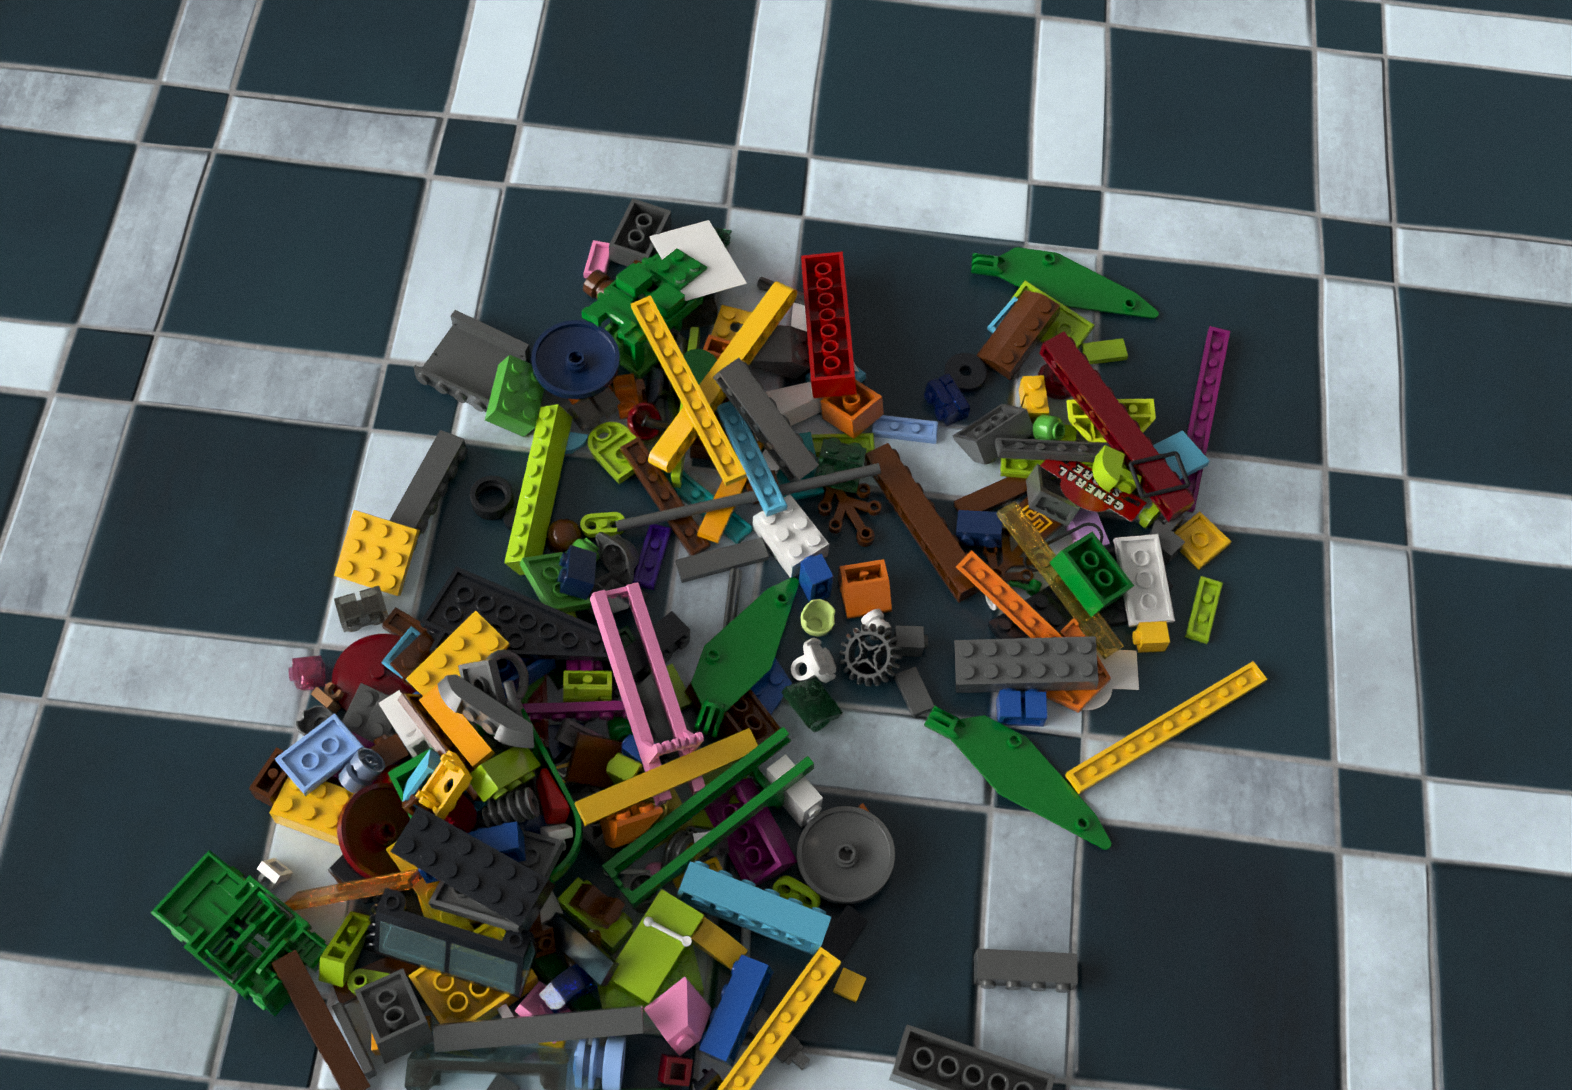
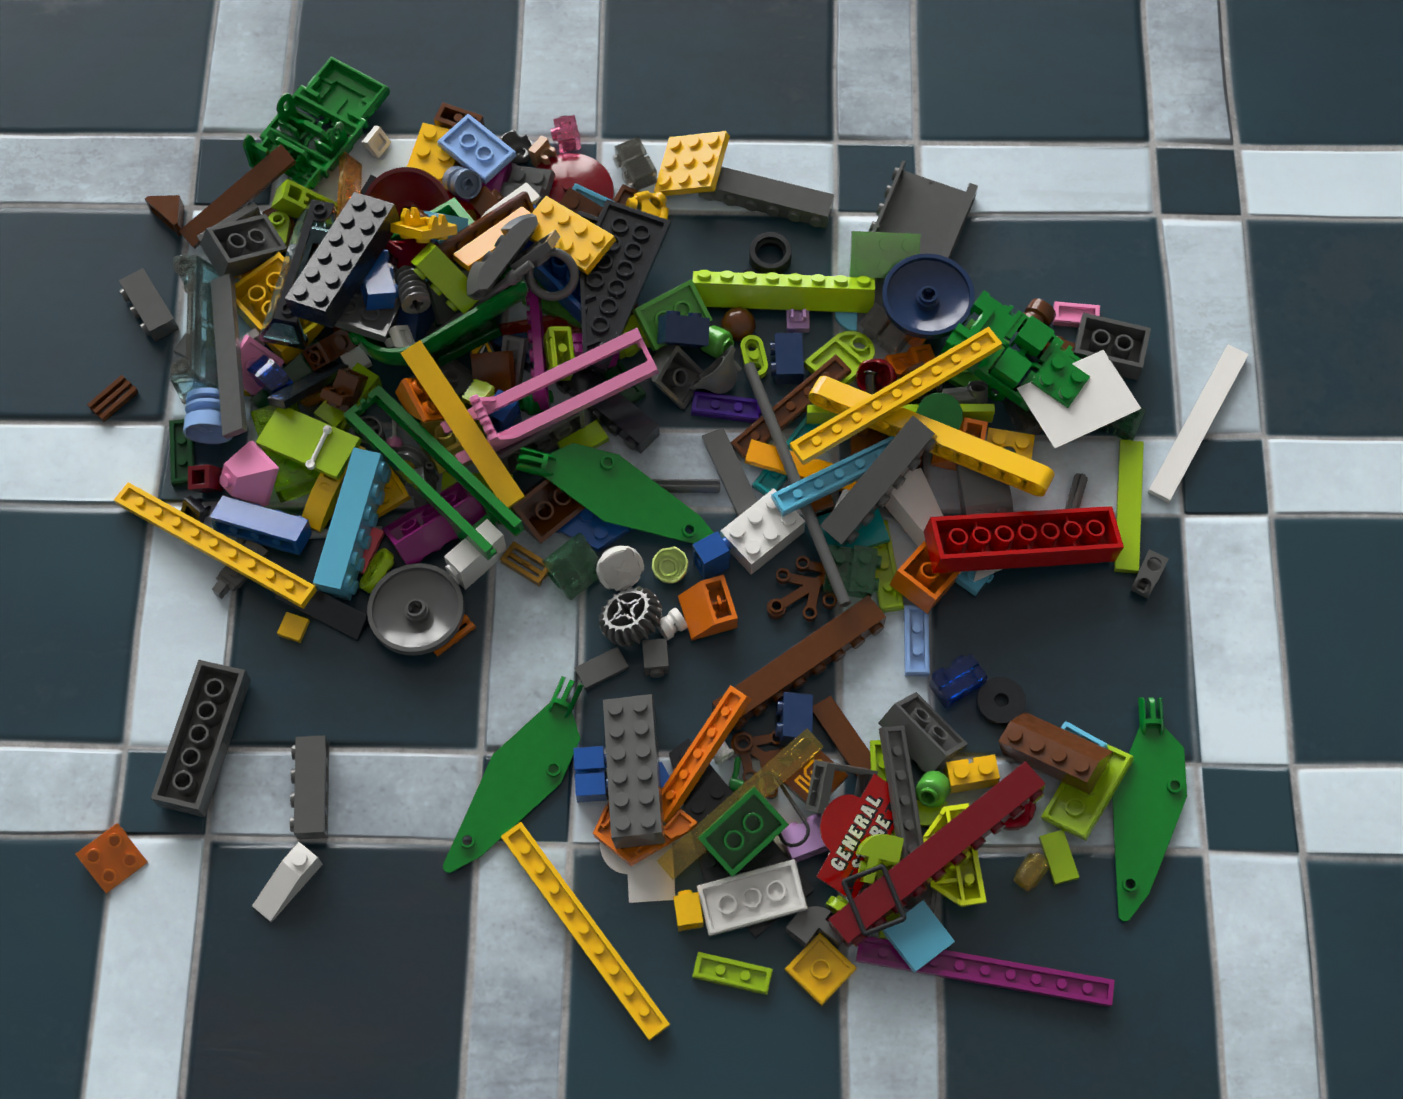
camera: 90 degrees right, 5 degrees up
red slope [536,768,570,824] -> none
none -> white slope [252,842,323,923]
none -> pearl gold tile [500,541,553,587]
none -> yellow piece [625,190,669,220]
none -> dark blue brick [770,332,804,384]
none -> lavender tile [786,309,810,333]
none -> clear yellow brick [1013,852,1050,891]
none -> lime tile [1114,439,1144,574]
none -> dark grey leg [1130,549,1169,599]
none -> white tile [1148,344,1249,503]

